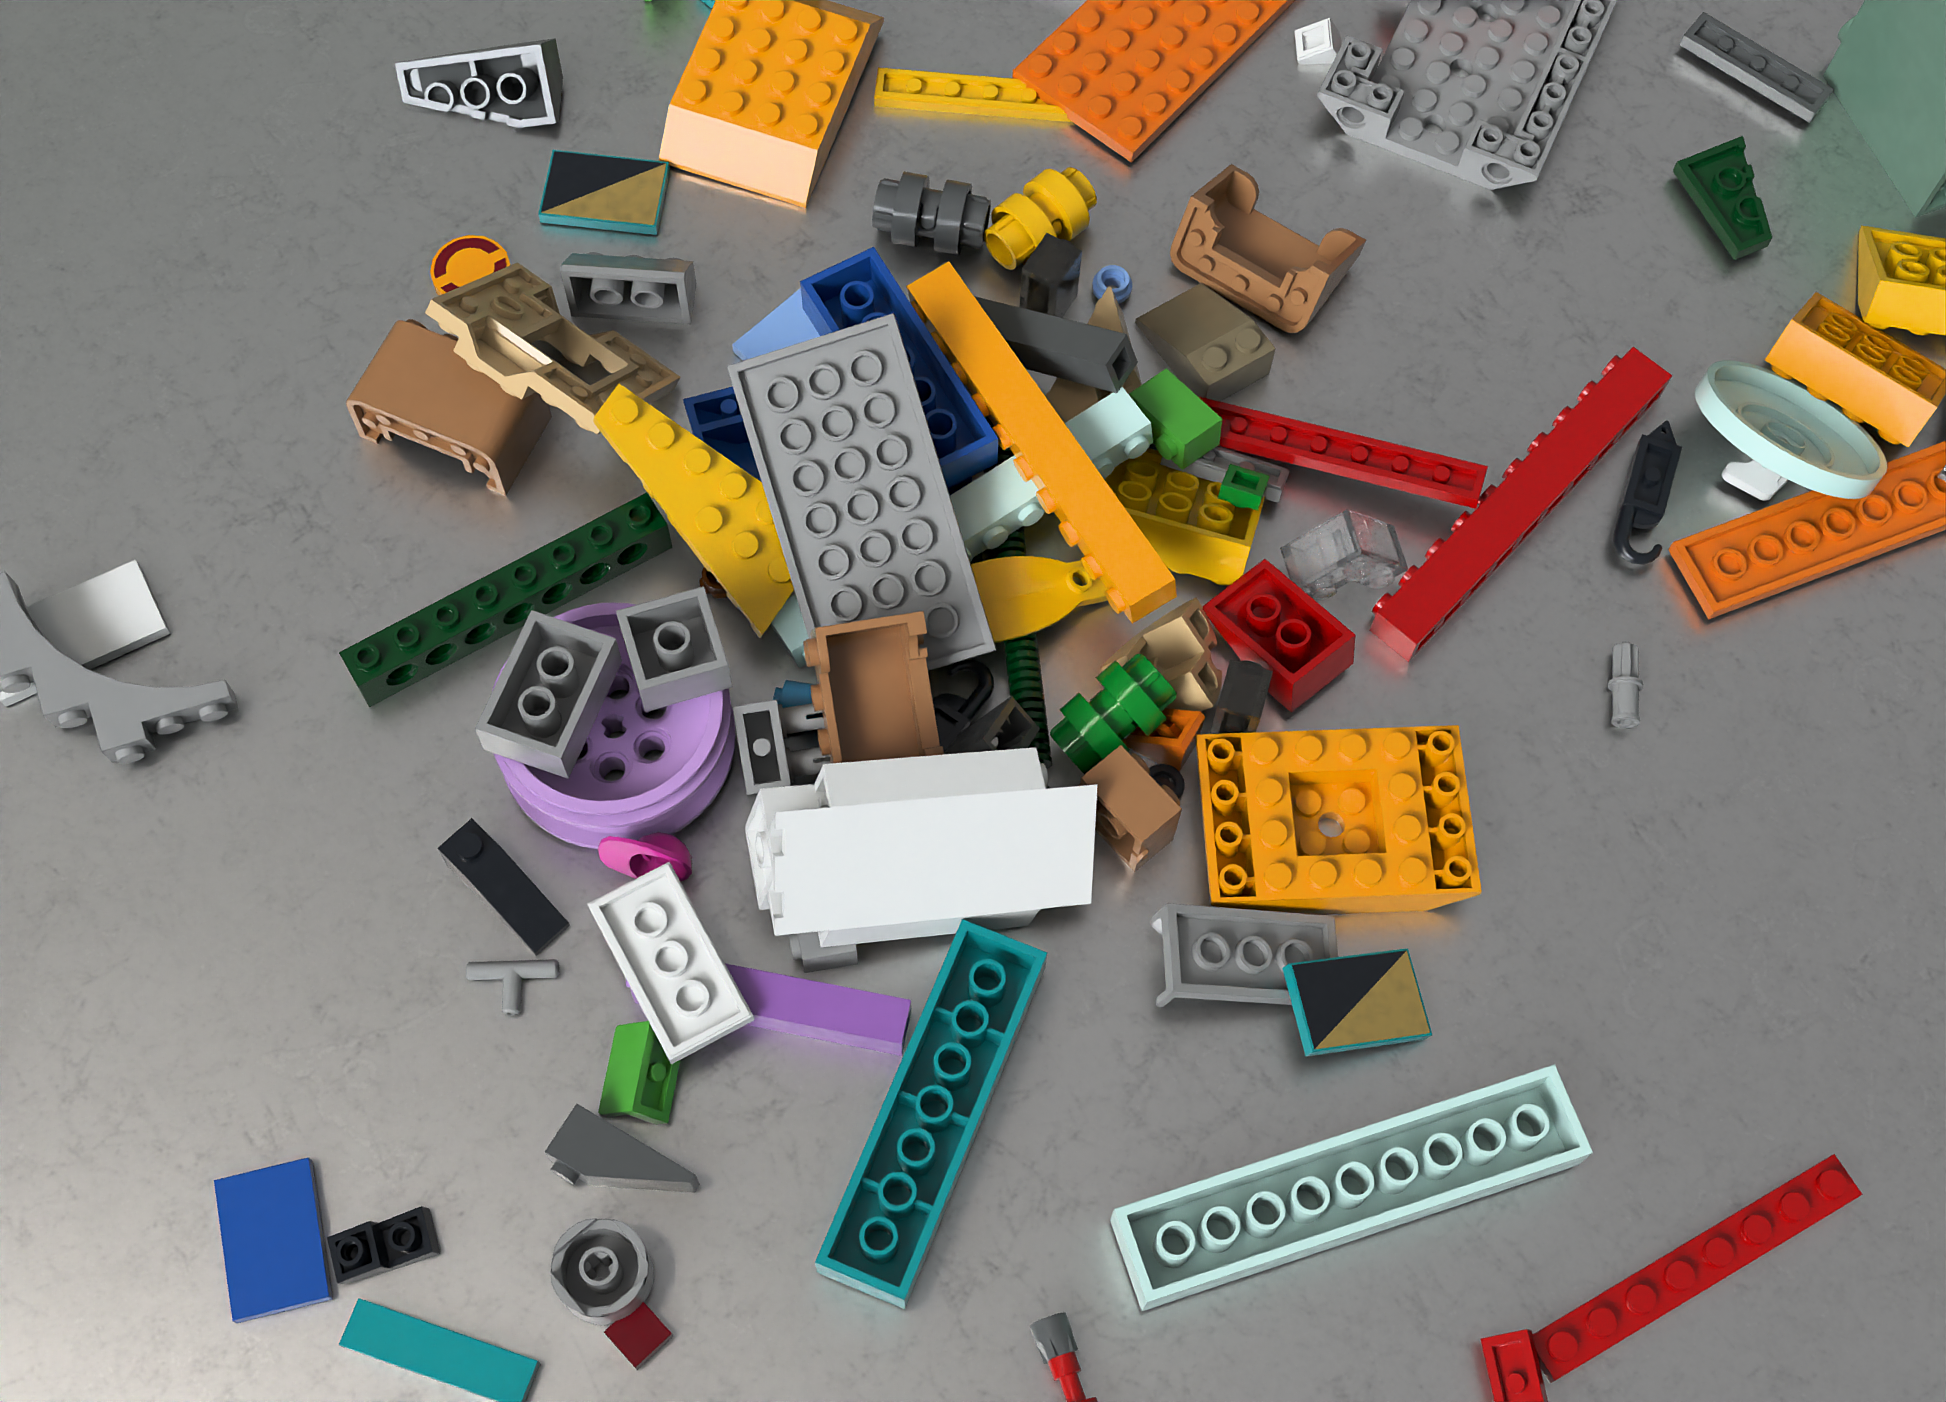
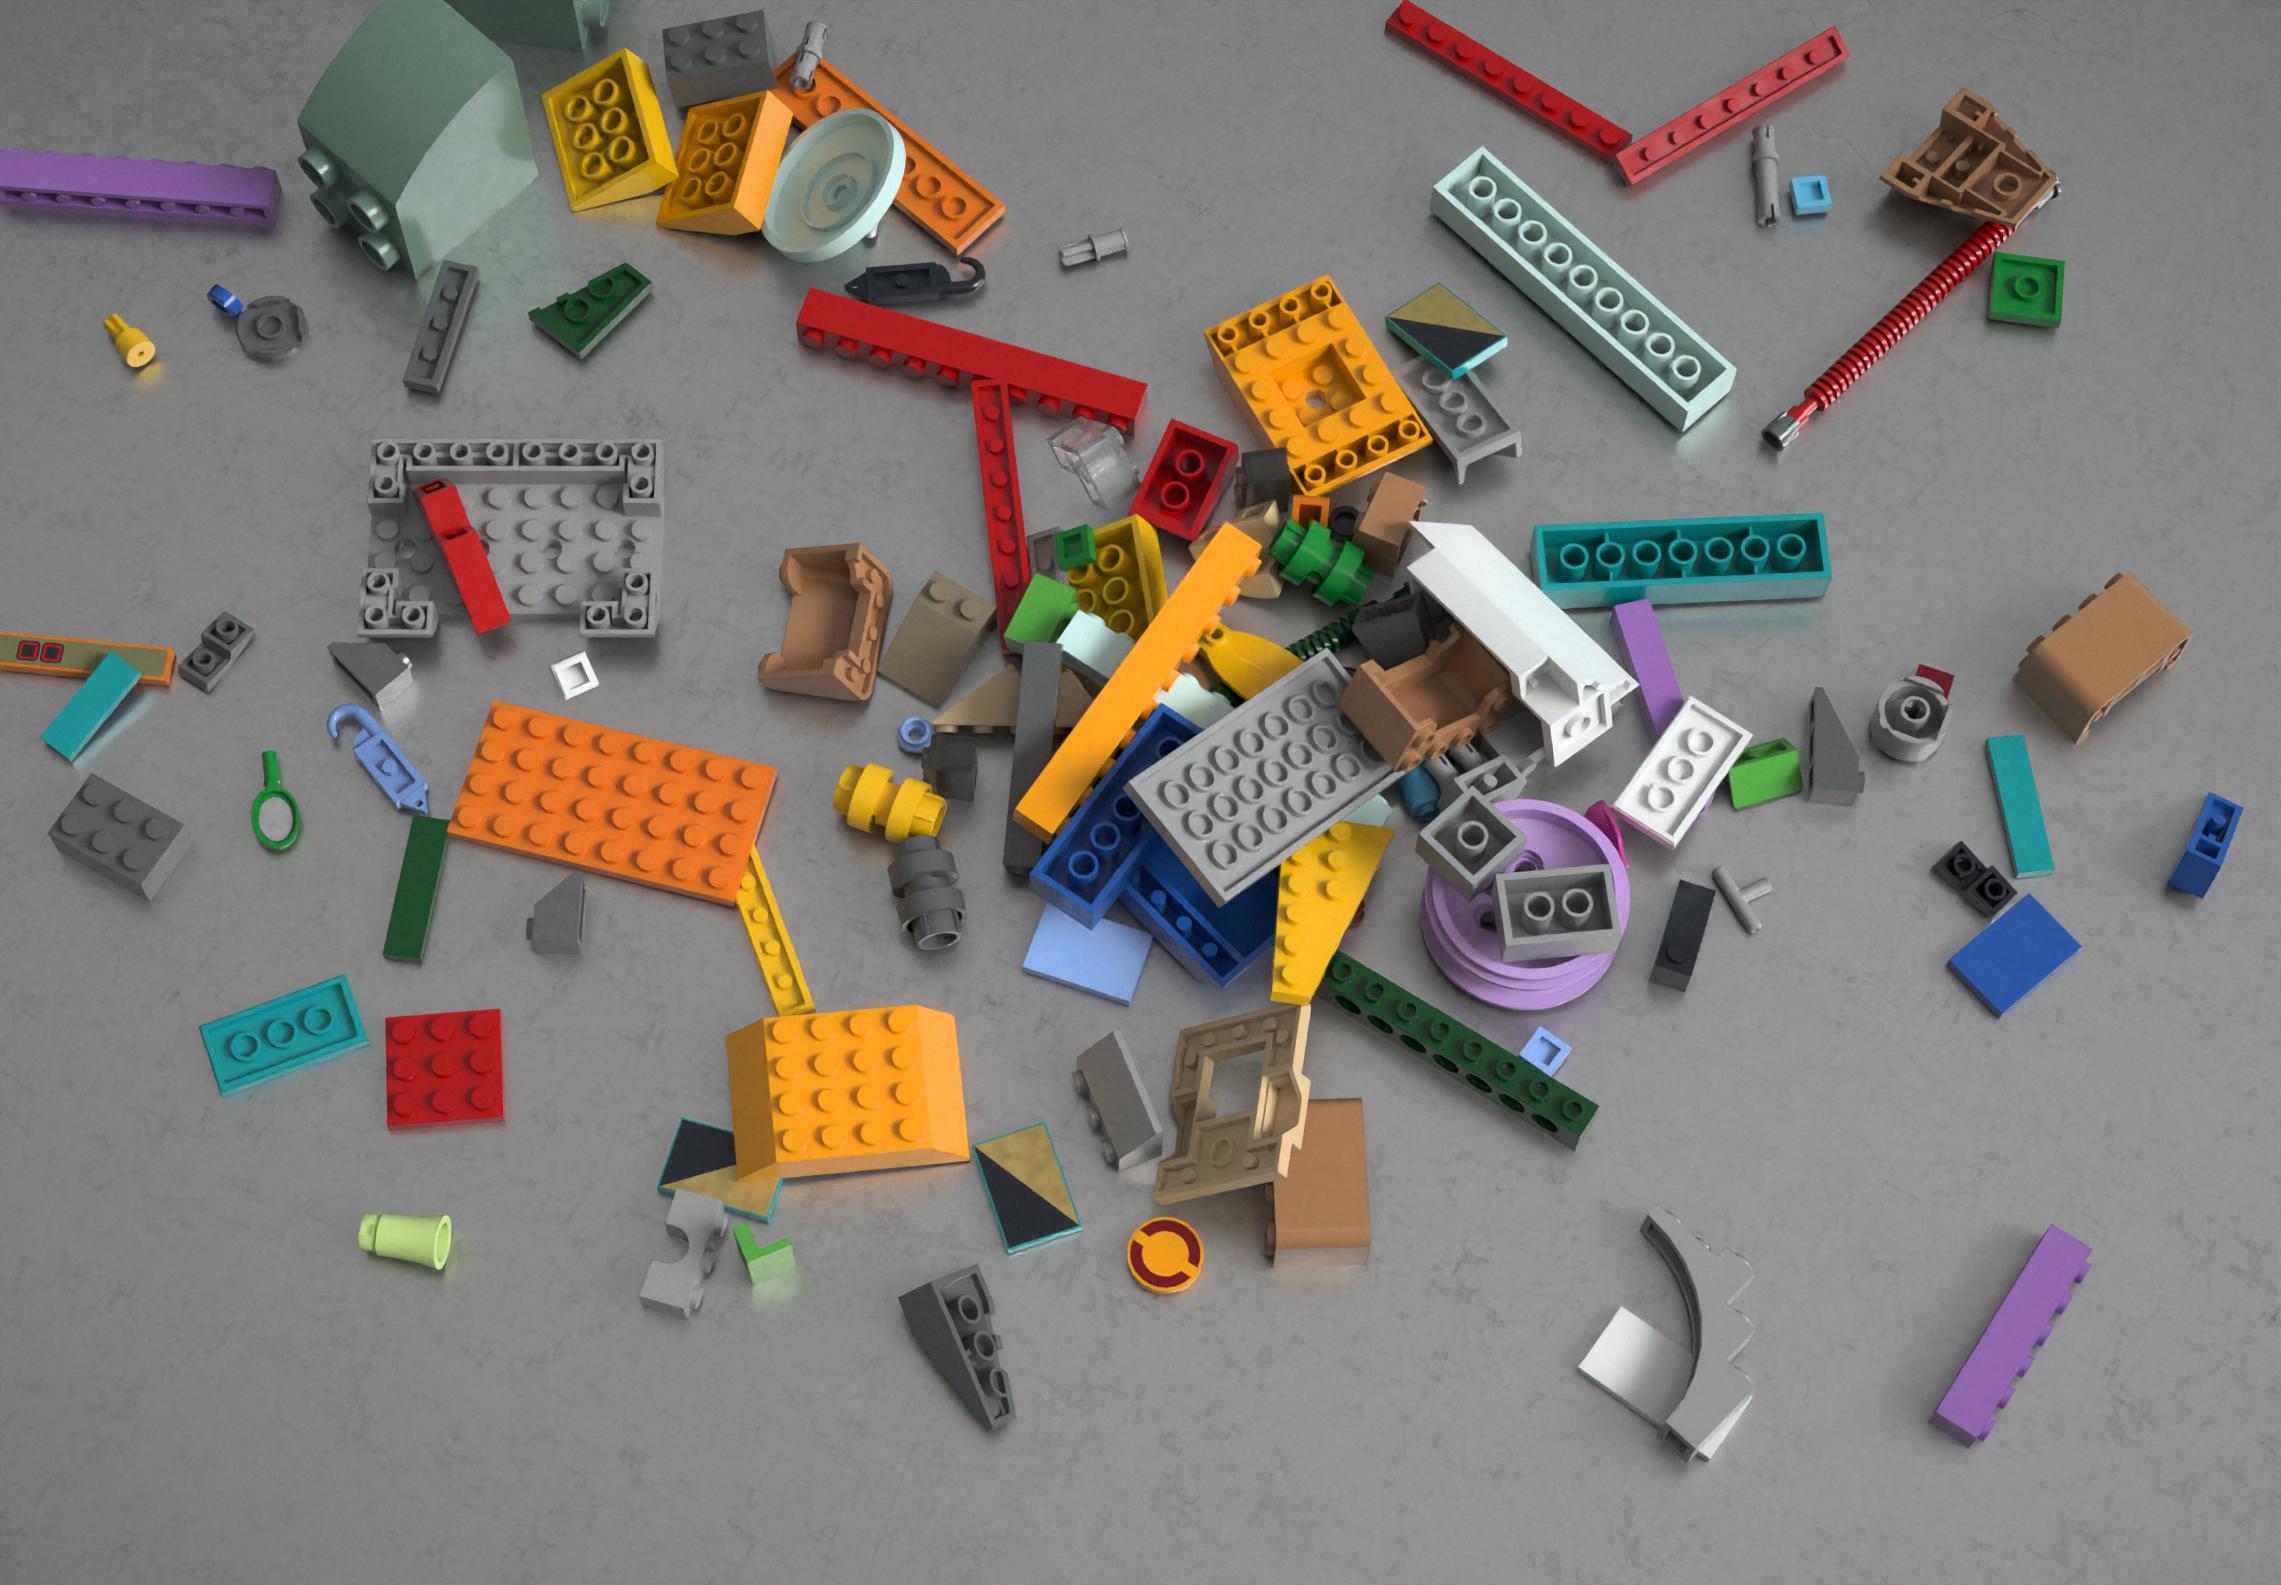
camera: 115 degrees left, 0 degrees up
none -> light blue plate [1518,1026,1572,1077]

